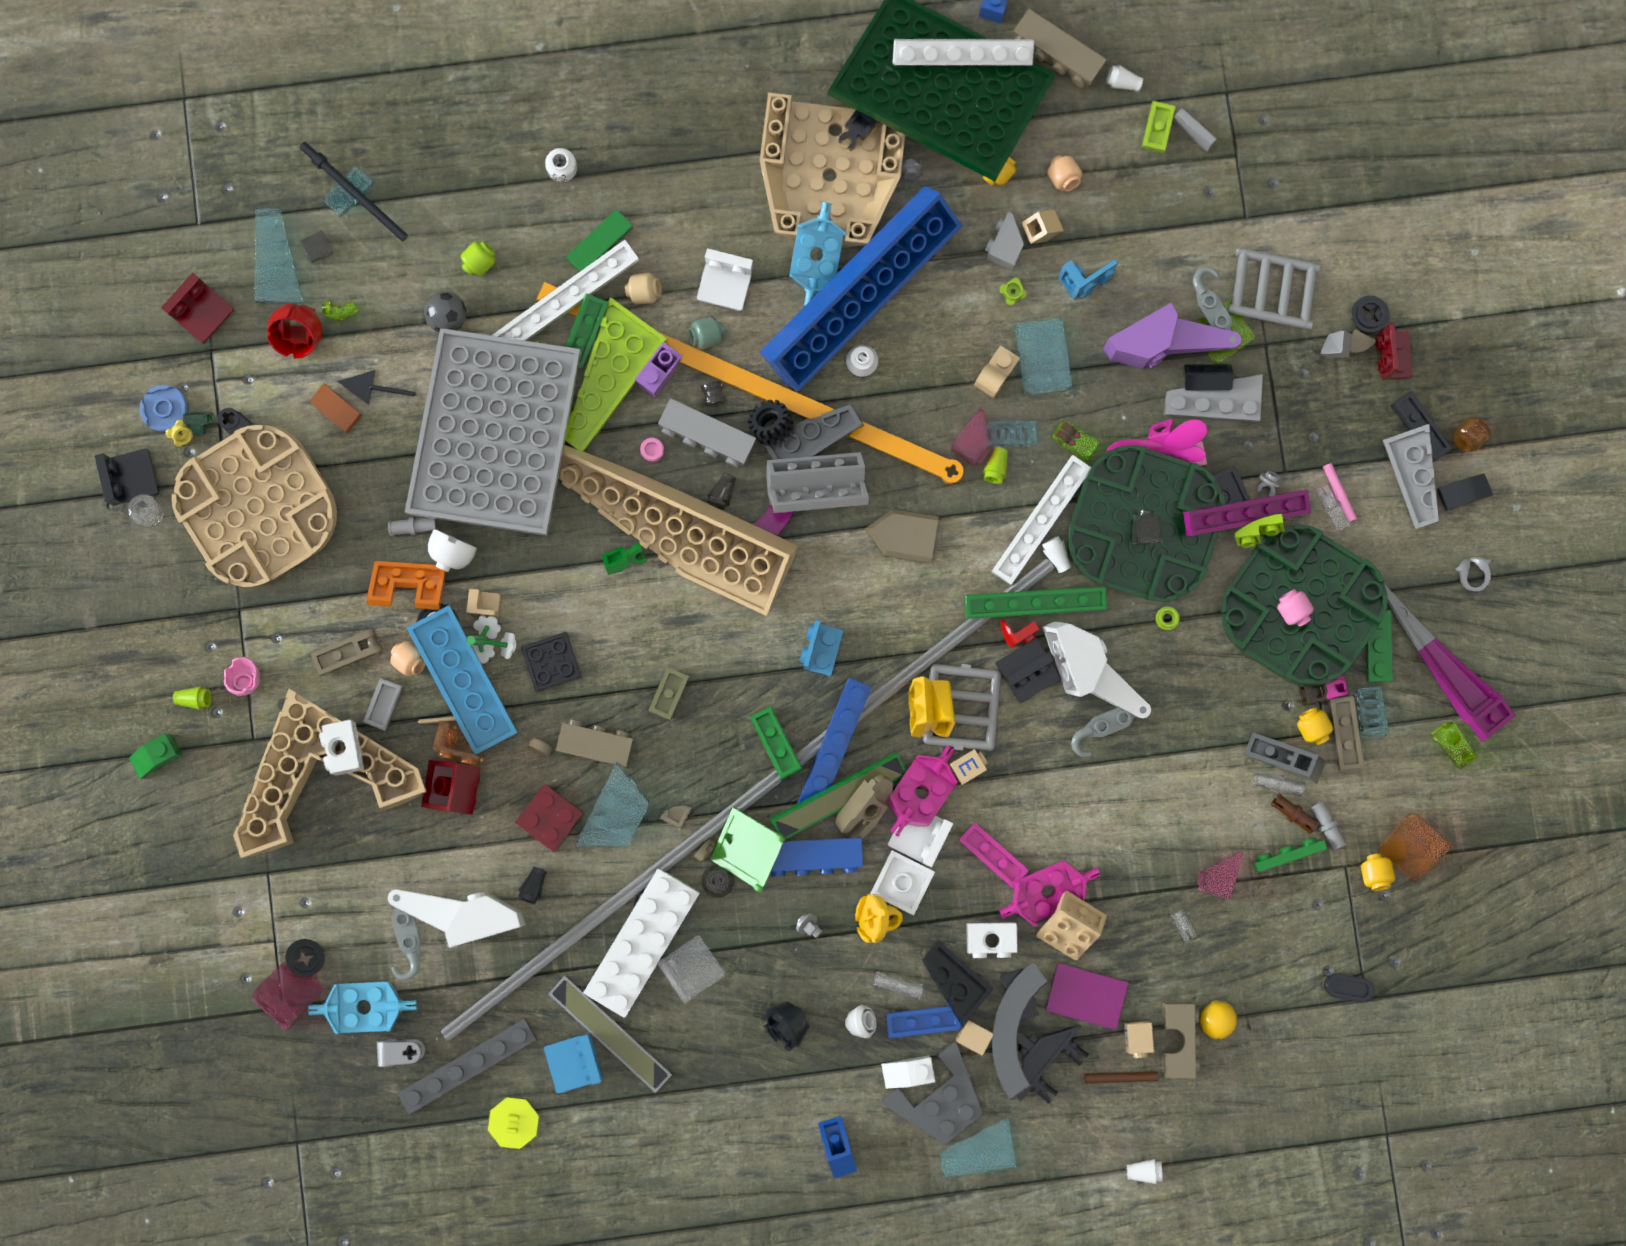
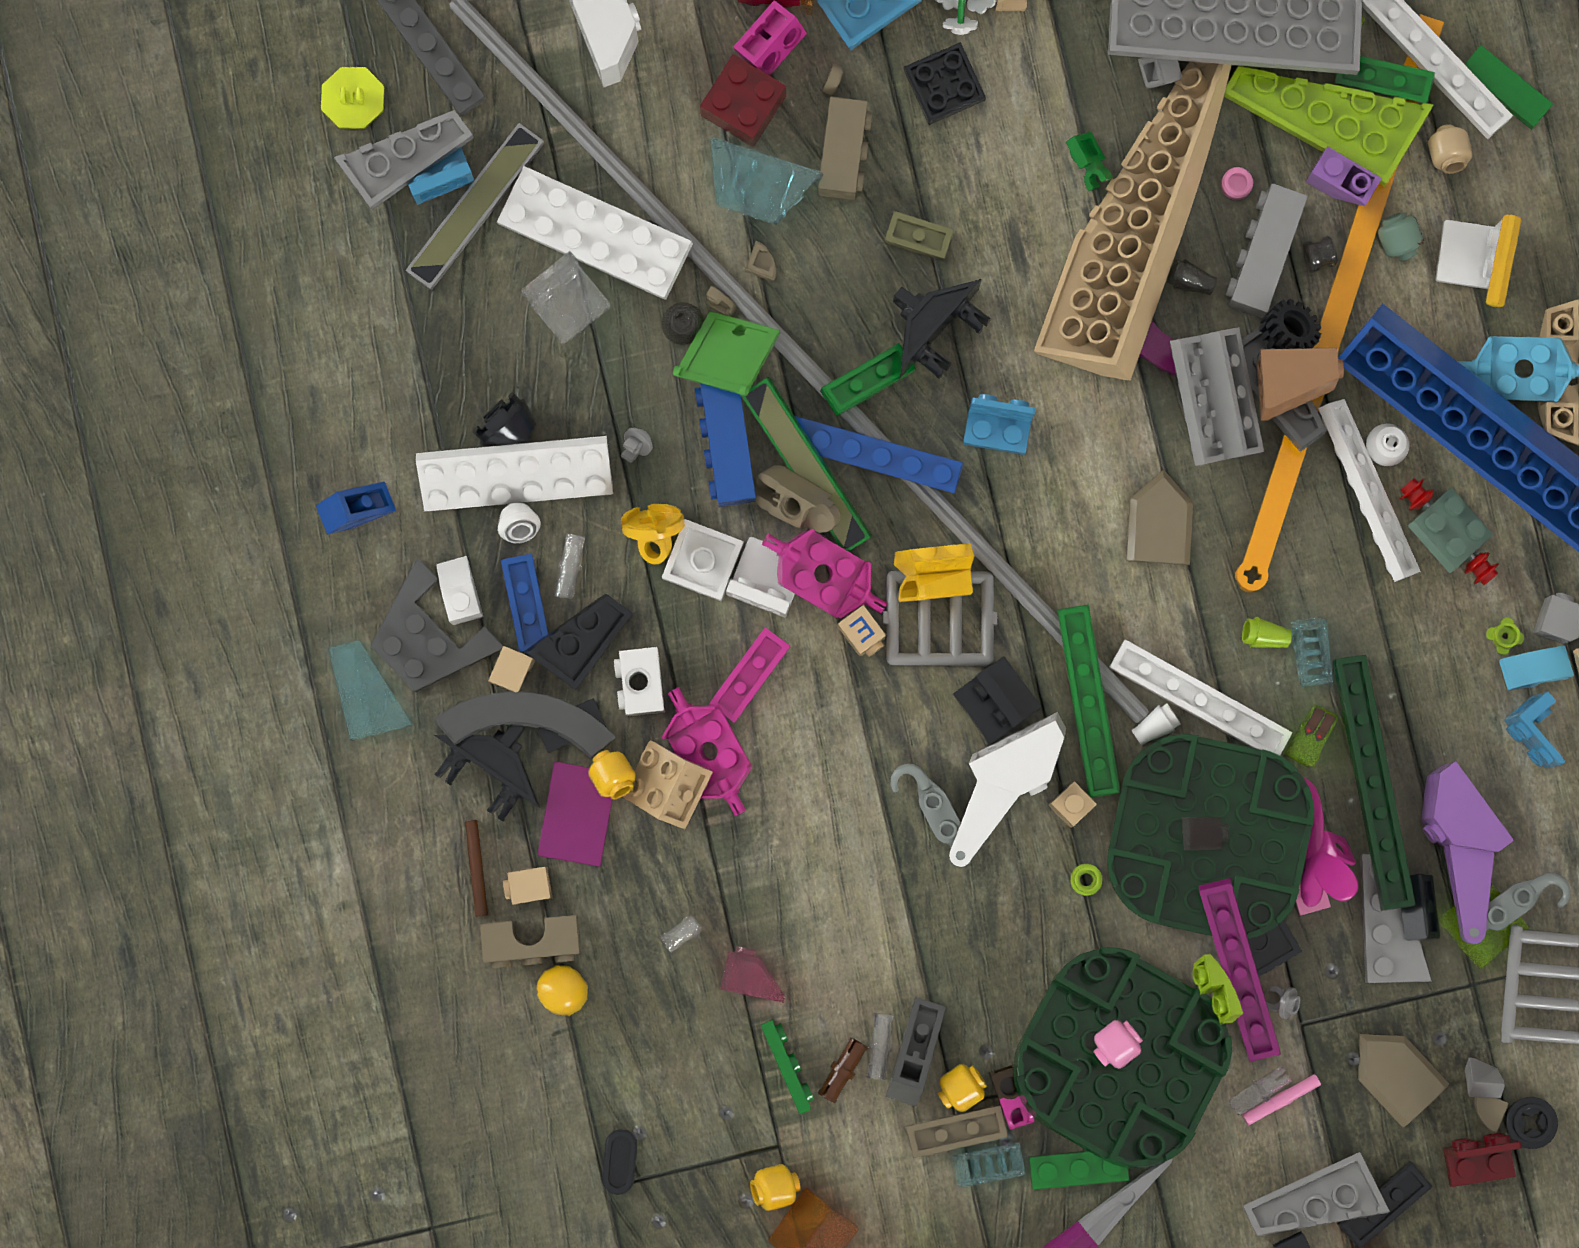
camera: 85 degrees right, 0 degrees up
black cone [518,866,546,904] -> none
clear pink slope [950,408,989,466] -> none
tan plate [974,345,1020,399] -> none
red plate [1001,619,1039,648] -> none
clear light blue plate [1015,318,1072,395] -> none
white cone [1127,1159,1162,1184] -> none
light grey pin [1311,801,1347,851] -> none
none -> light grey wing [334,110,474,210]
none -> white plate [416,436,613,512]
none -> yellow head [588,750,636,799]
none -> dark pink brick [733,0,807,76]
none -> black connector [893,279,991,379]
none -> tan brick [1049,781,1097,828]
none -> light grey slope [1138,58,1182,89]
none -> medium nougat slope [1256,348,1344,421]
none -> white plate [1318,399,1421,582]
none -> dark green plate [1332,655,1415,911]
none -> dark tan tile [1358,1034,1449,1127]
none -> sand green plate [1399,478,1499,585]
none -> yellow axle [1486,214,1522,307]
none -> medium azure slope [1499,646,1574,691]

